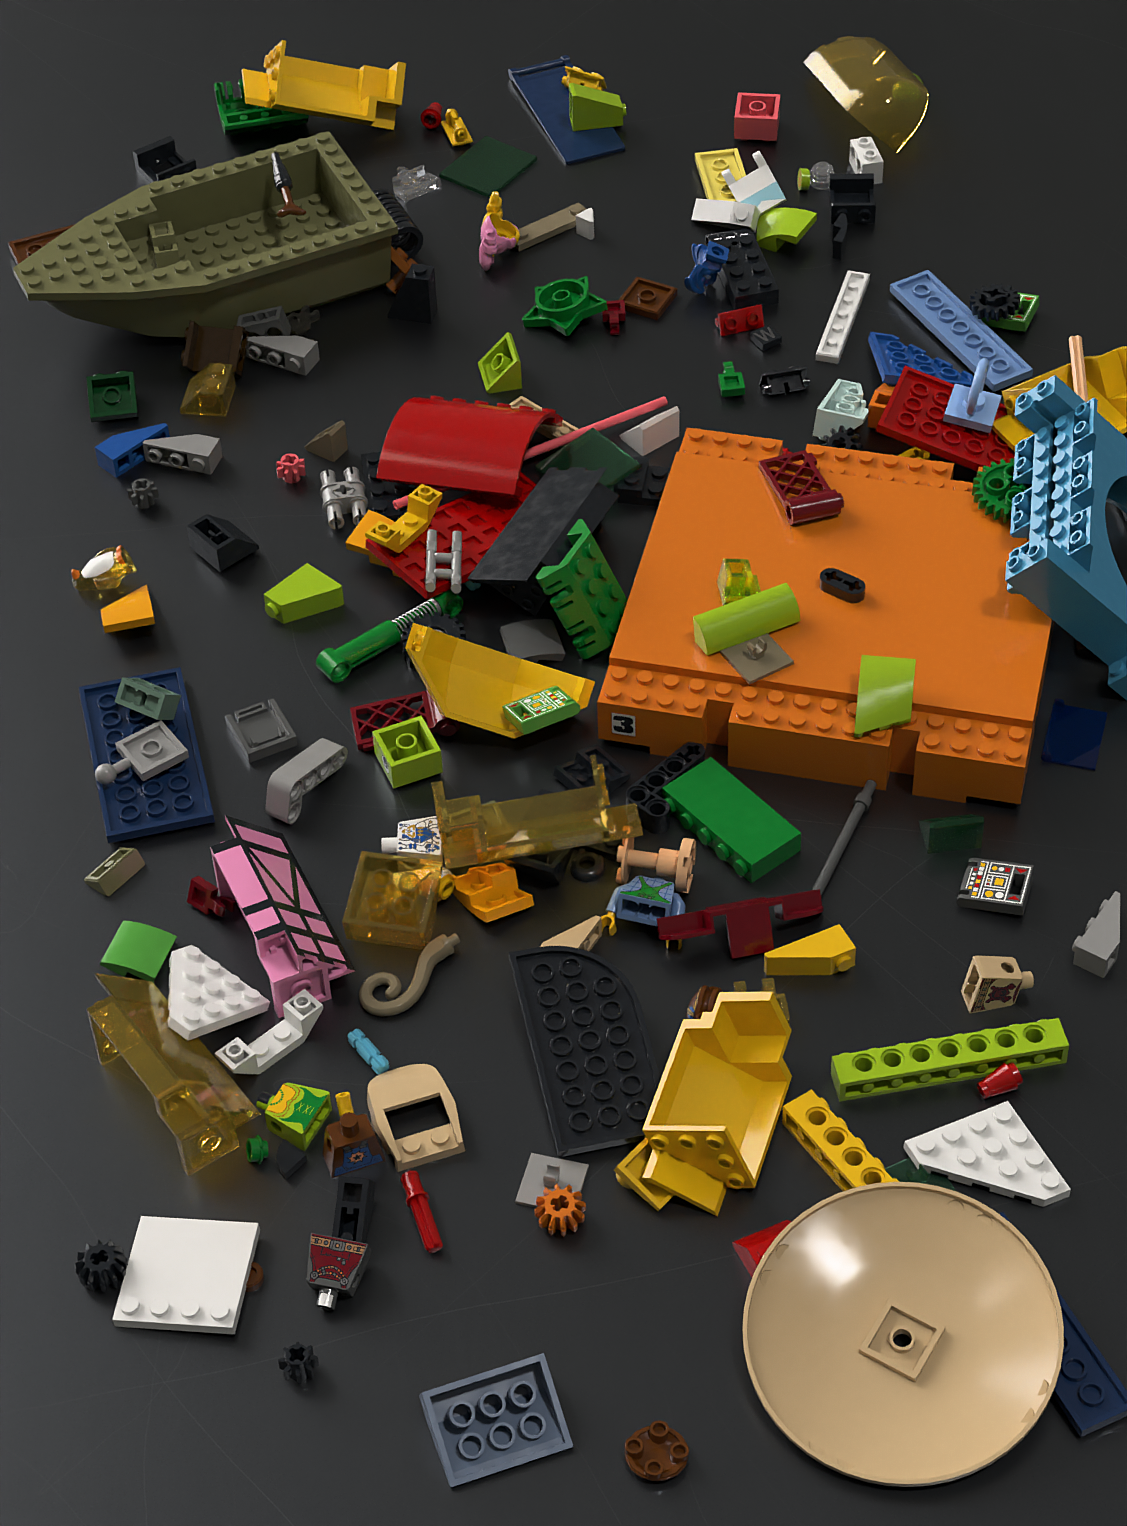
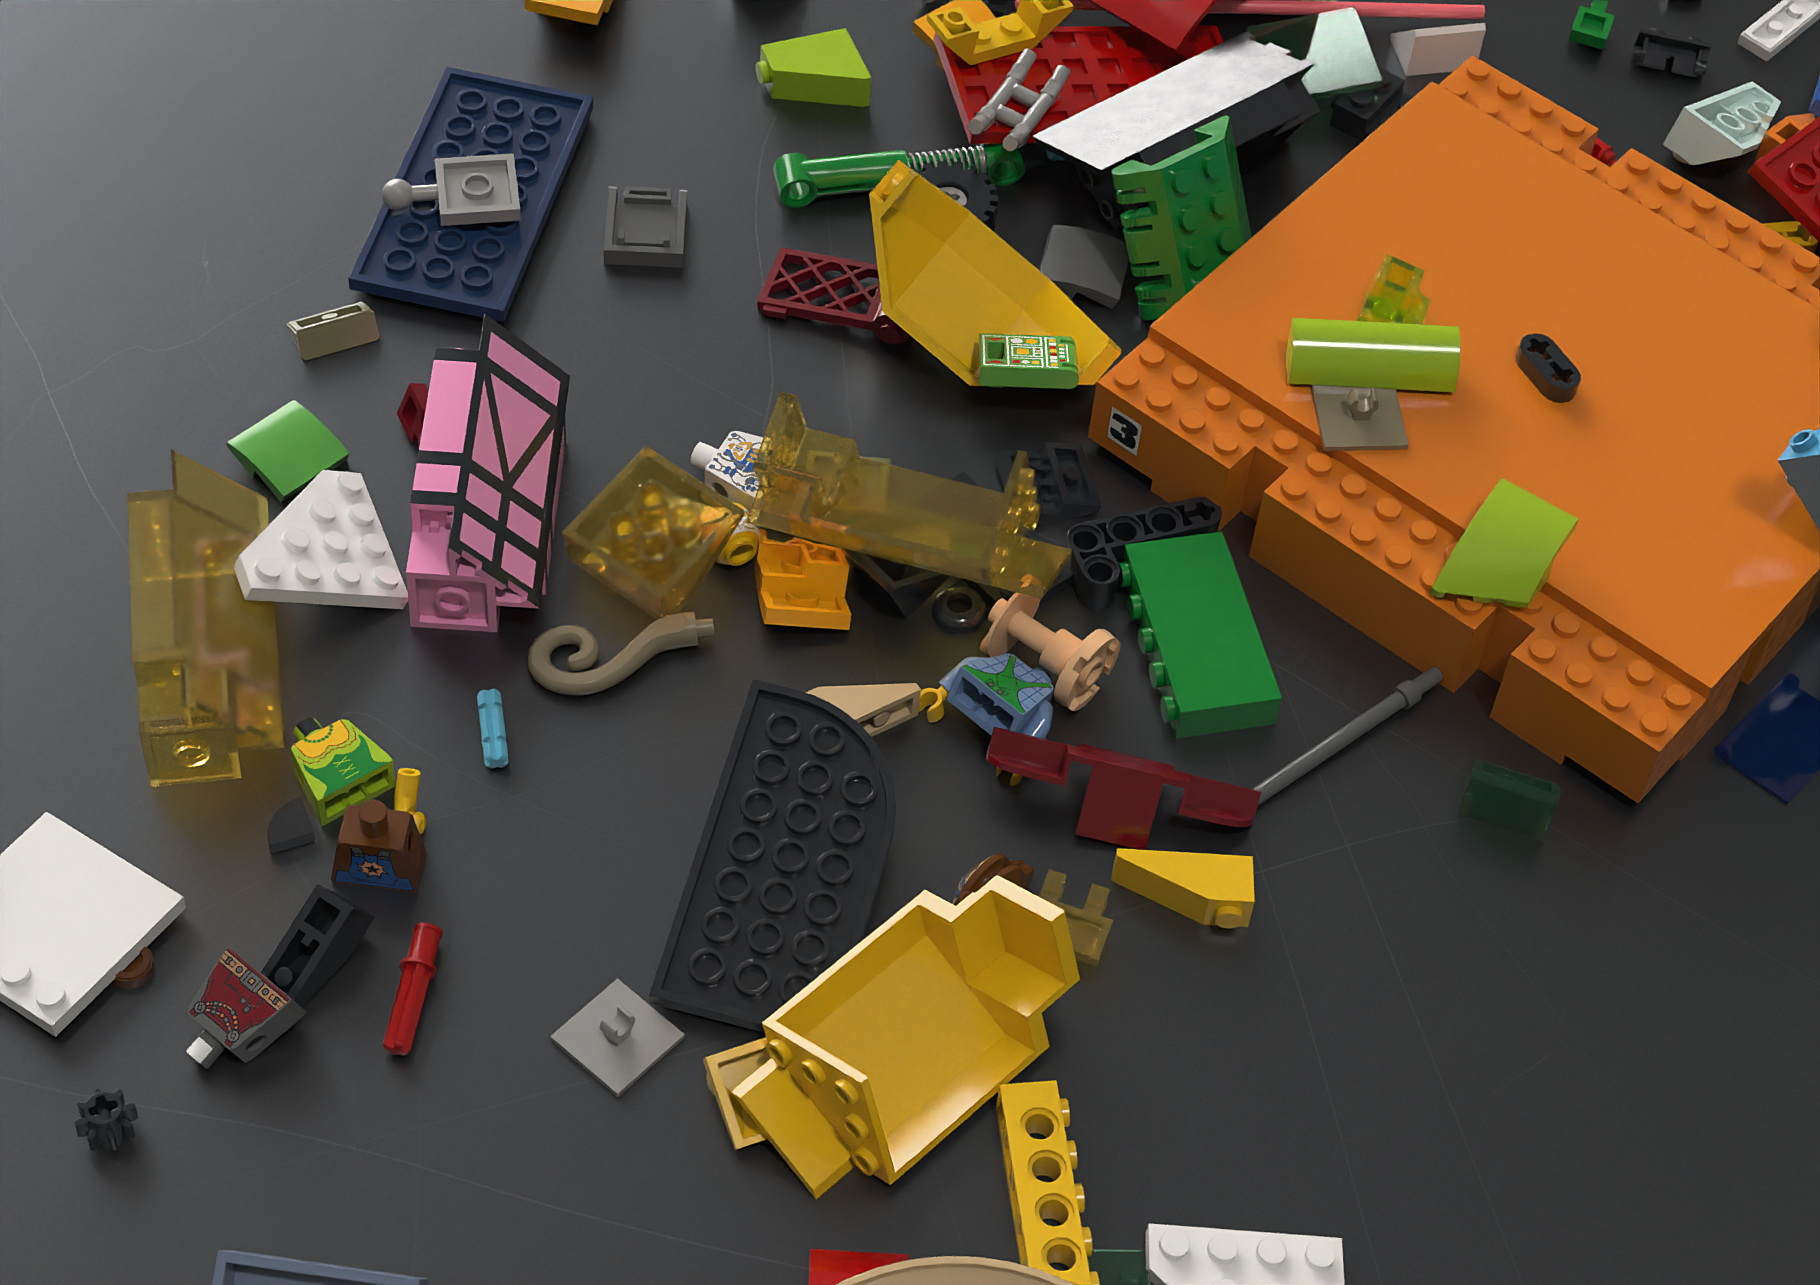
camera: 20 degrees right, 5 degrees up
sand green brick [115,677,181,720] -> none
white slope [215,989,323,1074] -> none
green plate [246,1135,268,1165] -> none
light grey beam [265,738,348,824] -> none
tan slope [367,1064,465,1172] -> none
lime brick [372,715,443,789] -> none
orange gear [534,1183,586,1237] -> none
dark red piece [759,450,844,525] -> none
black gear [821,426,863,450] -> none
lime brick [831,1018,1069,1102] -> none
dark grey container [957,858,1034,915] -> none
tan torso [961,956,1034,1013] -> none
red cone [977,1062,1023,1099] -> none
light grey slope [1072,891,1120,978] -> none

